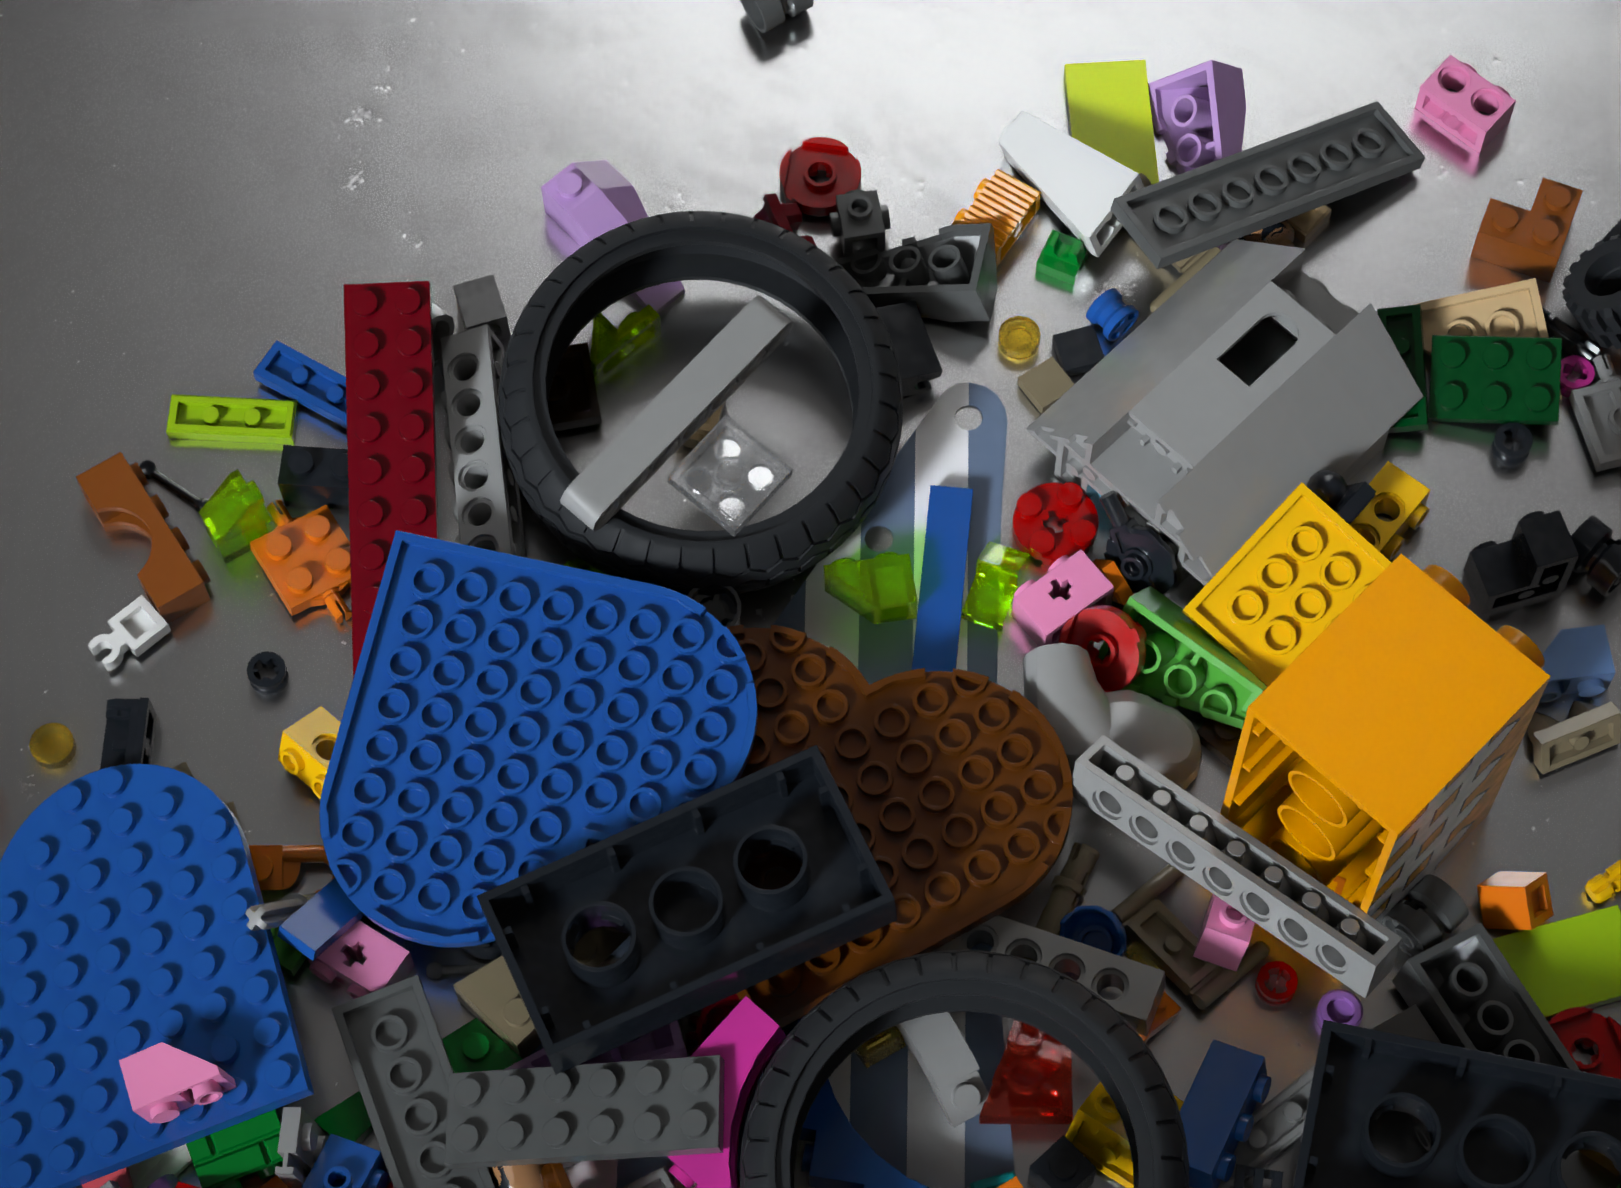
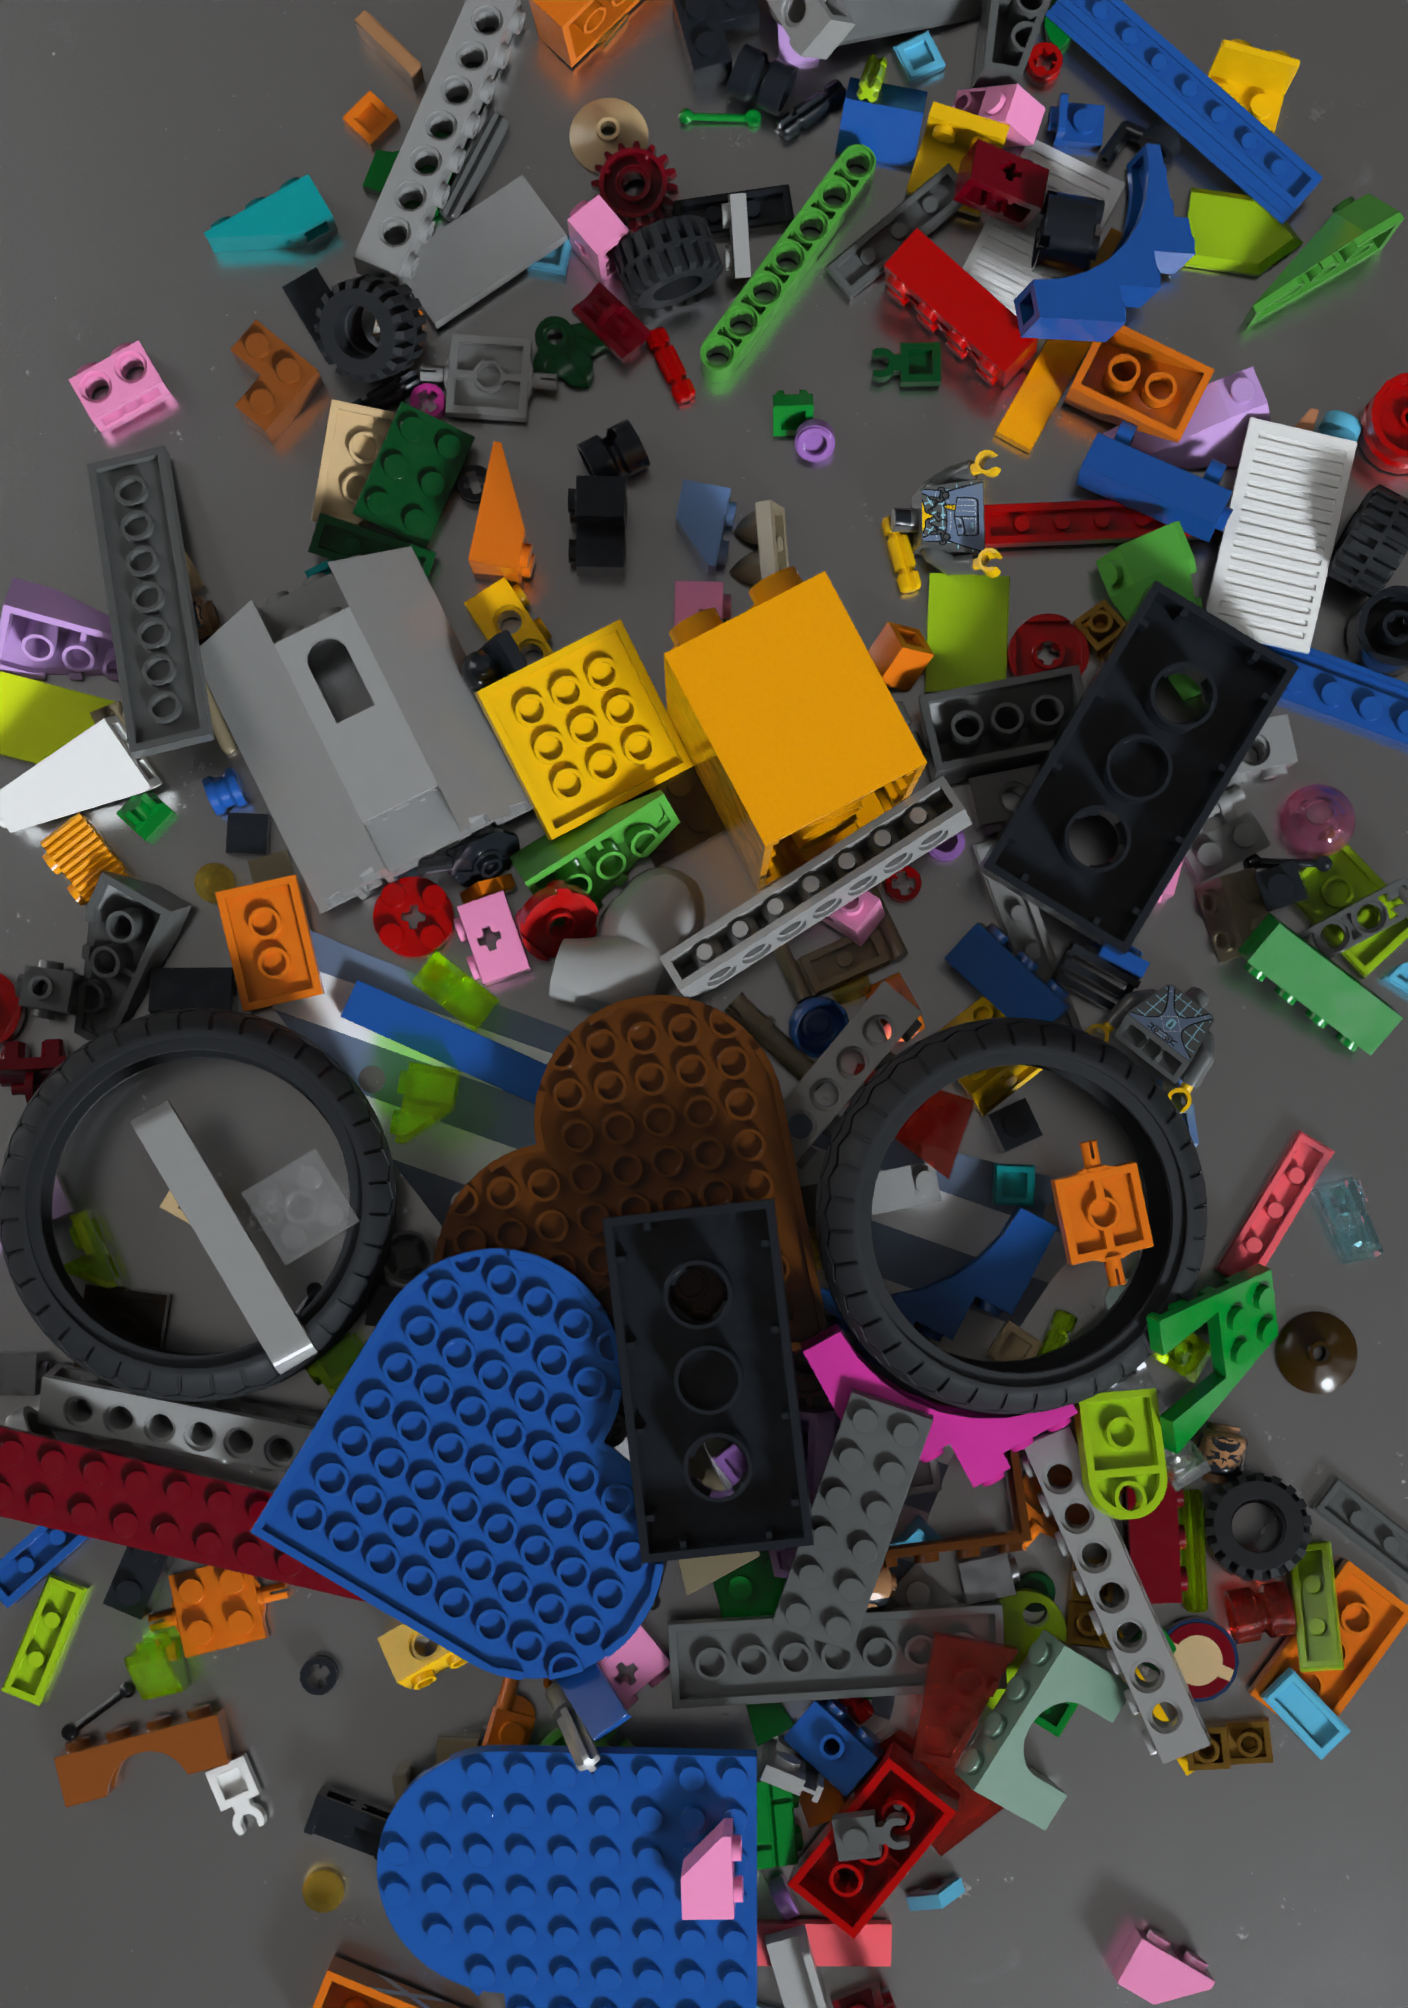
camera: 75 degrees left, 20 degrees up
none -> orange plate [215,874,325,1012]
none -> orange slope [468,441,535,589]

